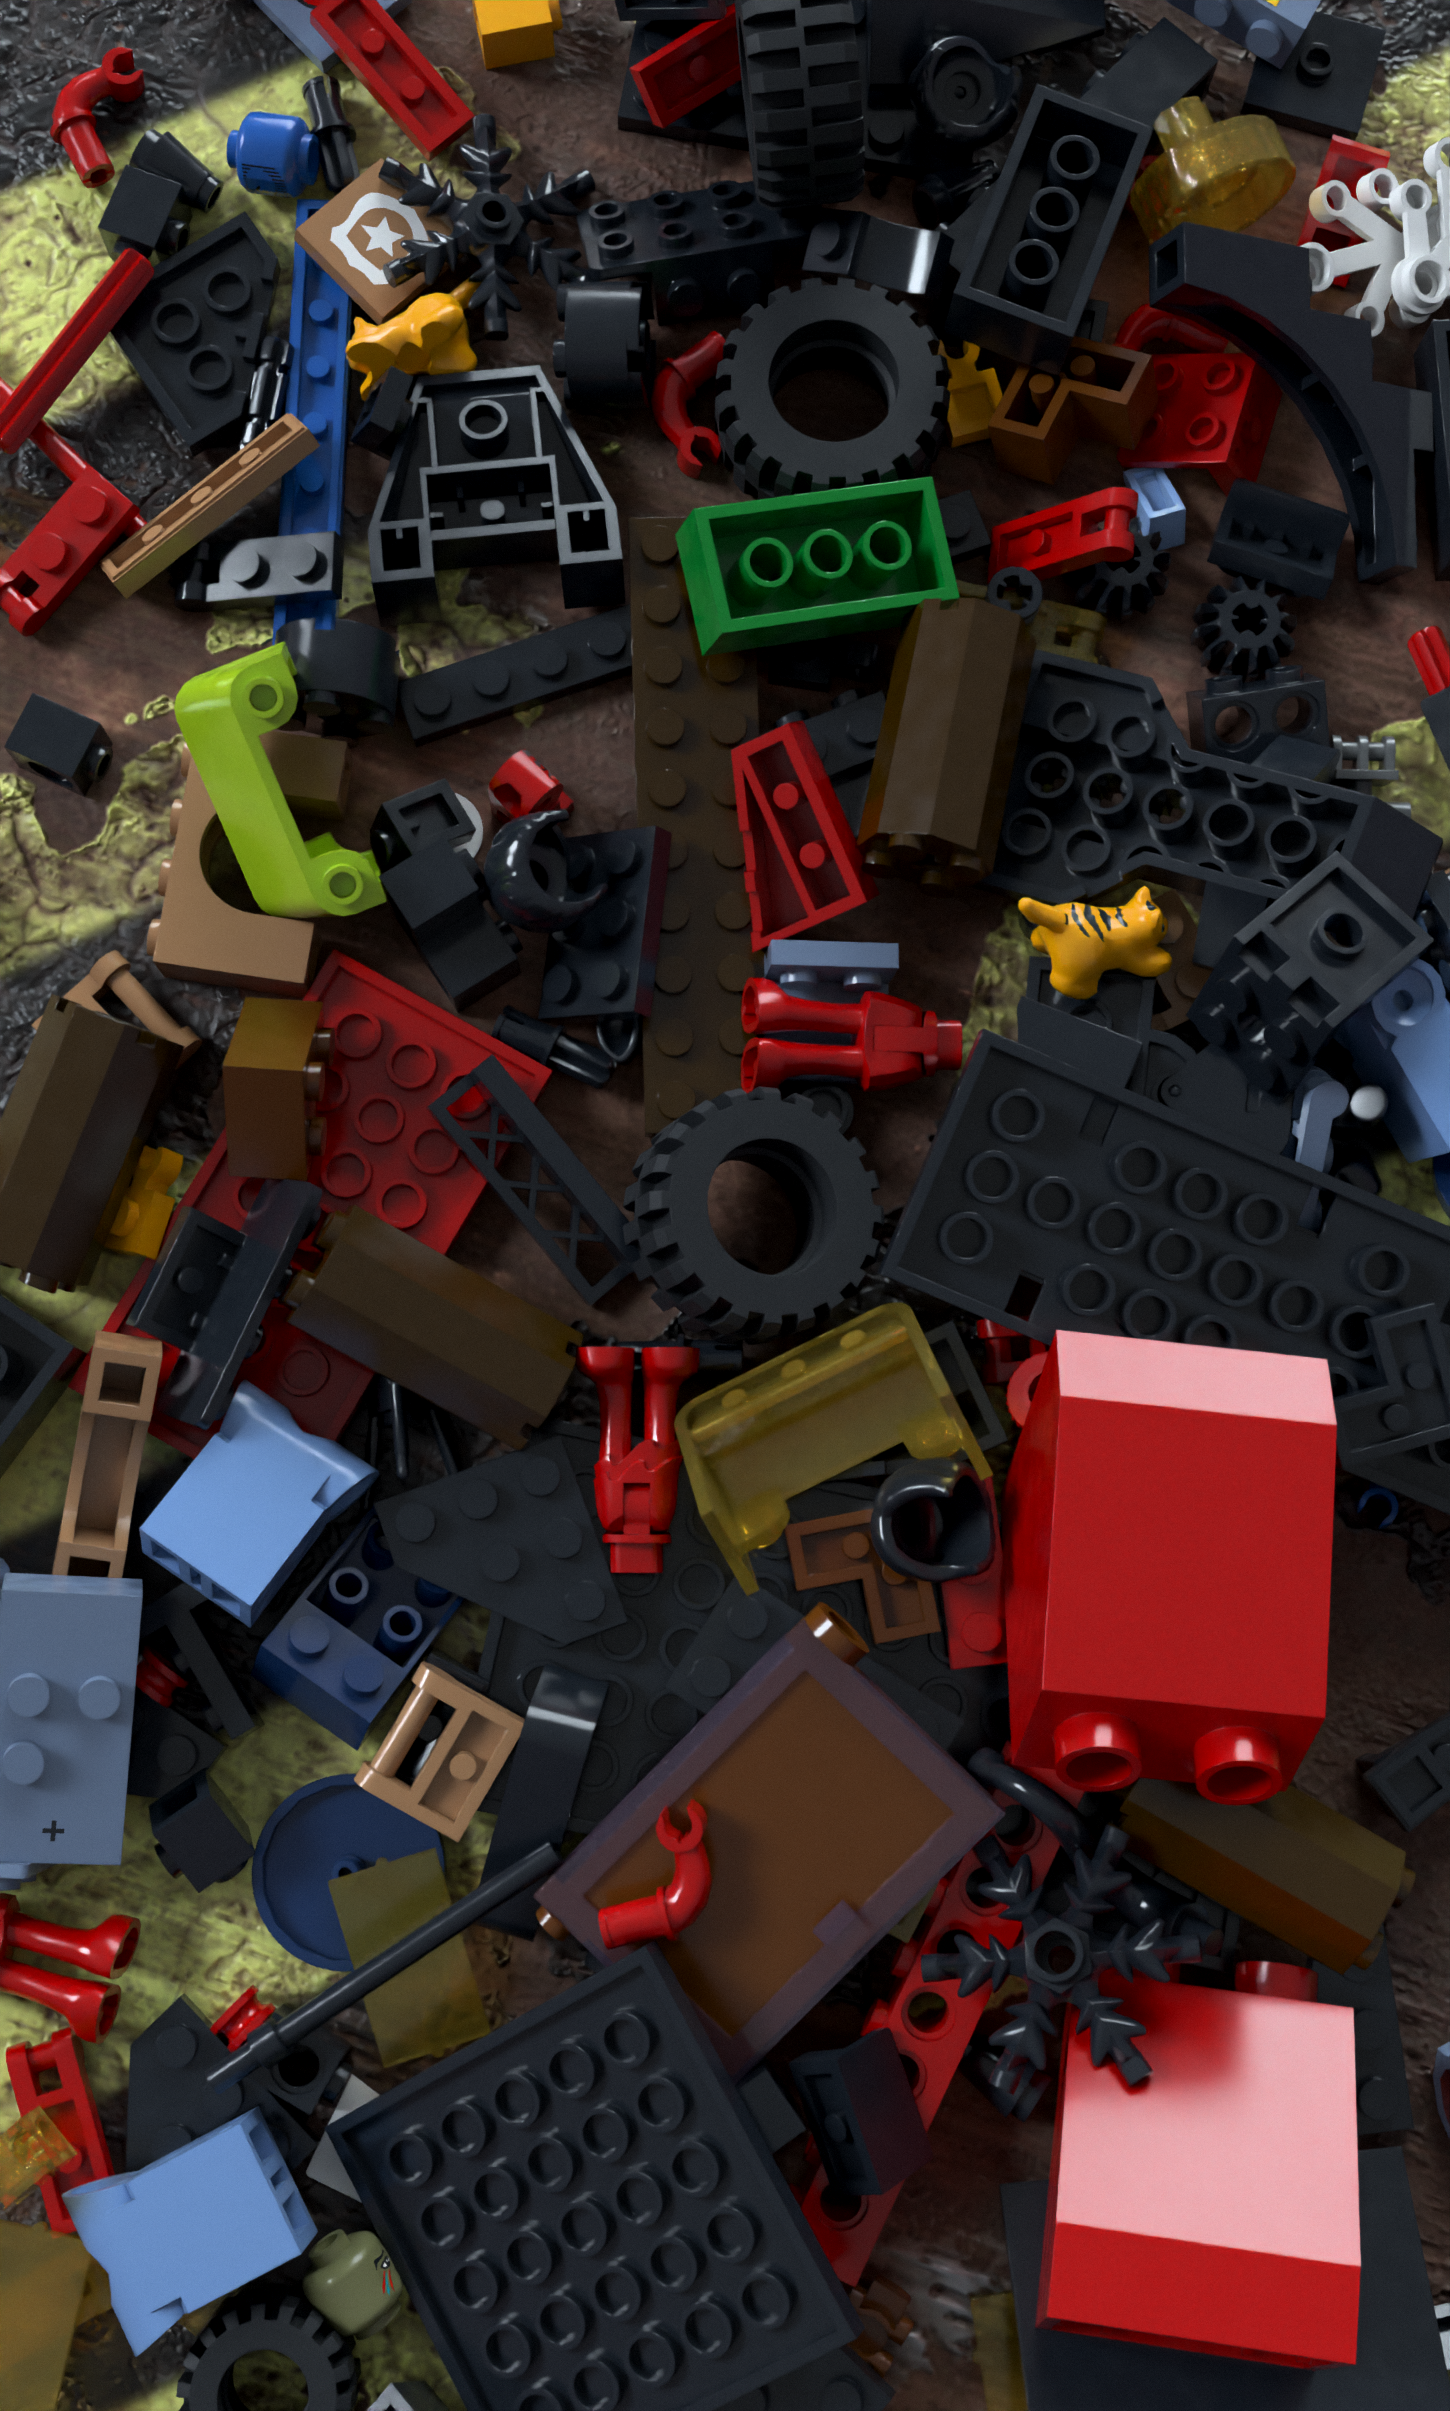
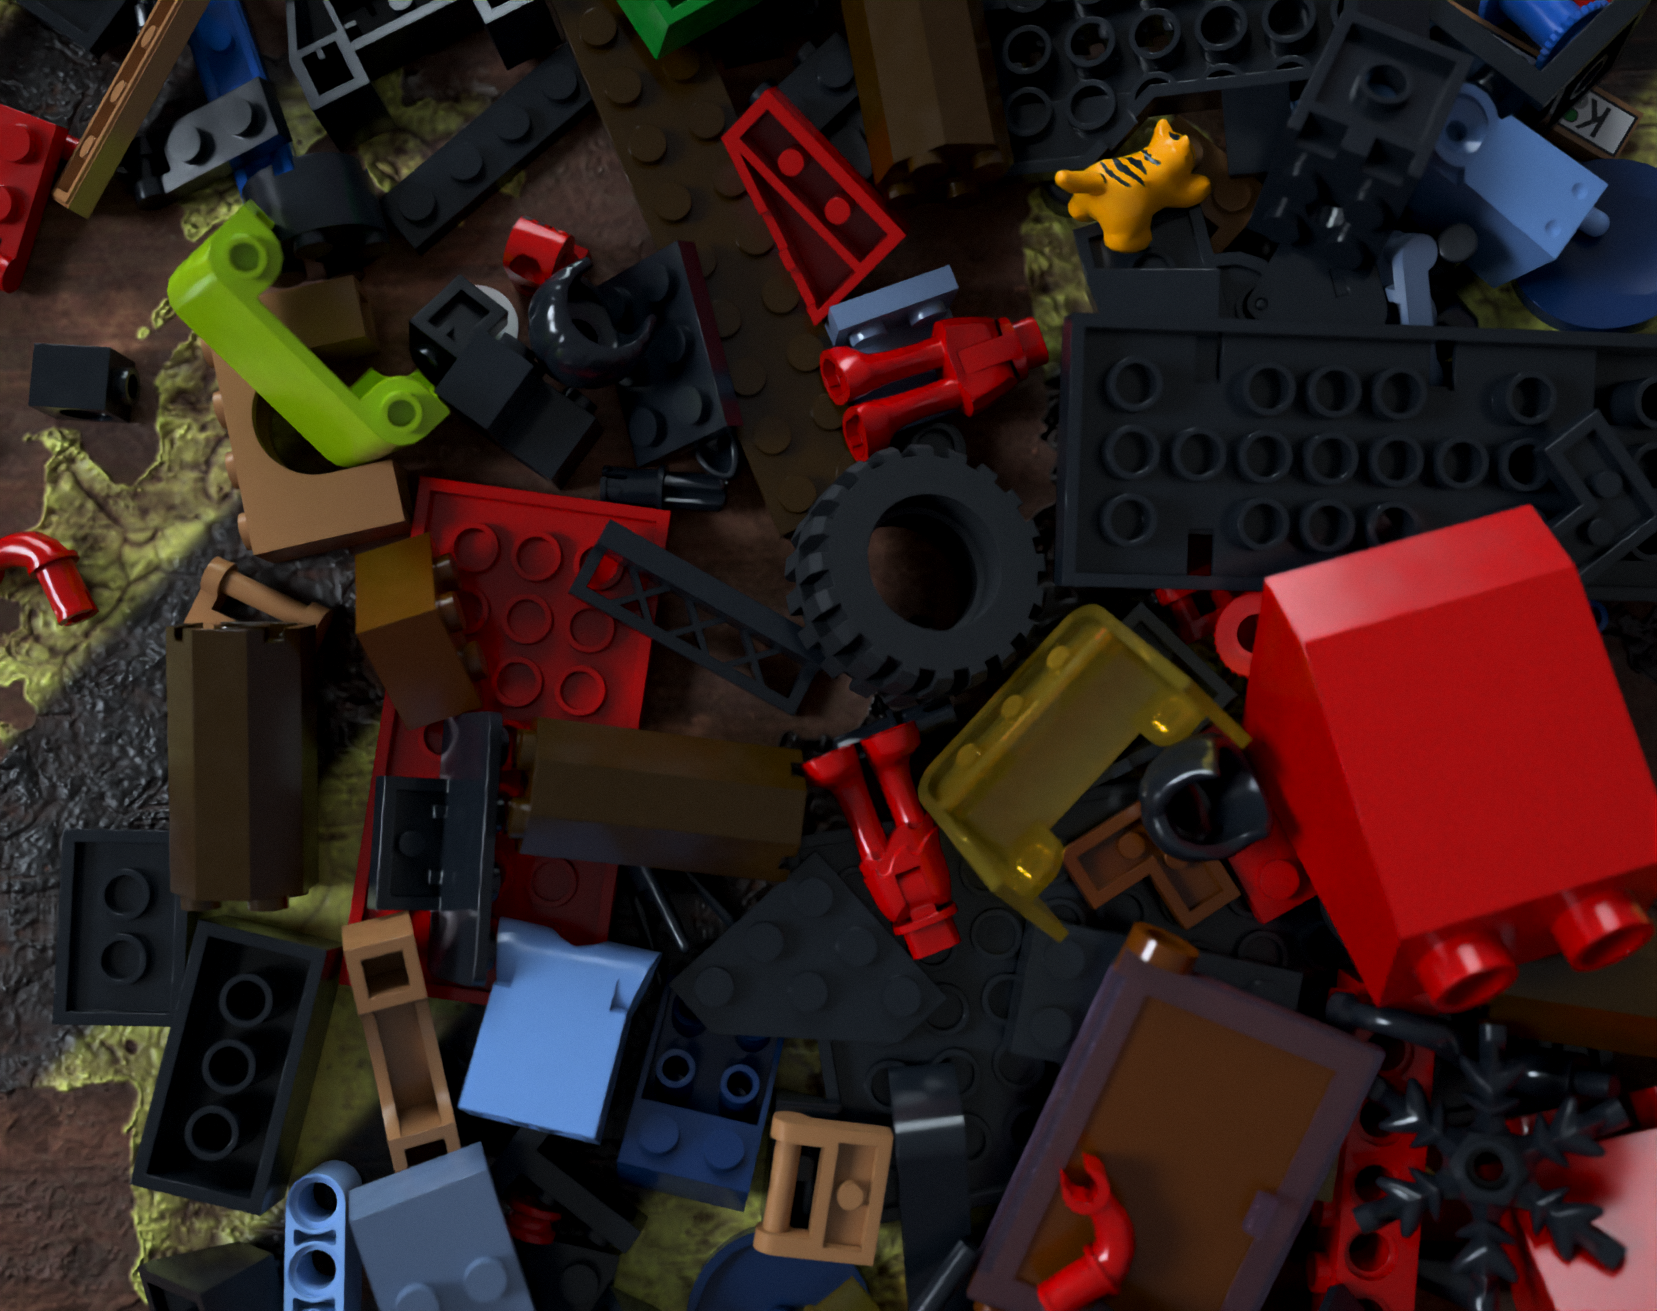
camera: 15 degrees left, 5 degrees up
light orange plate [104,1145,183,1260] -> none

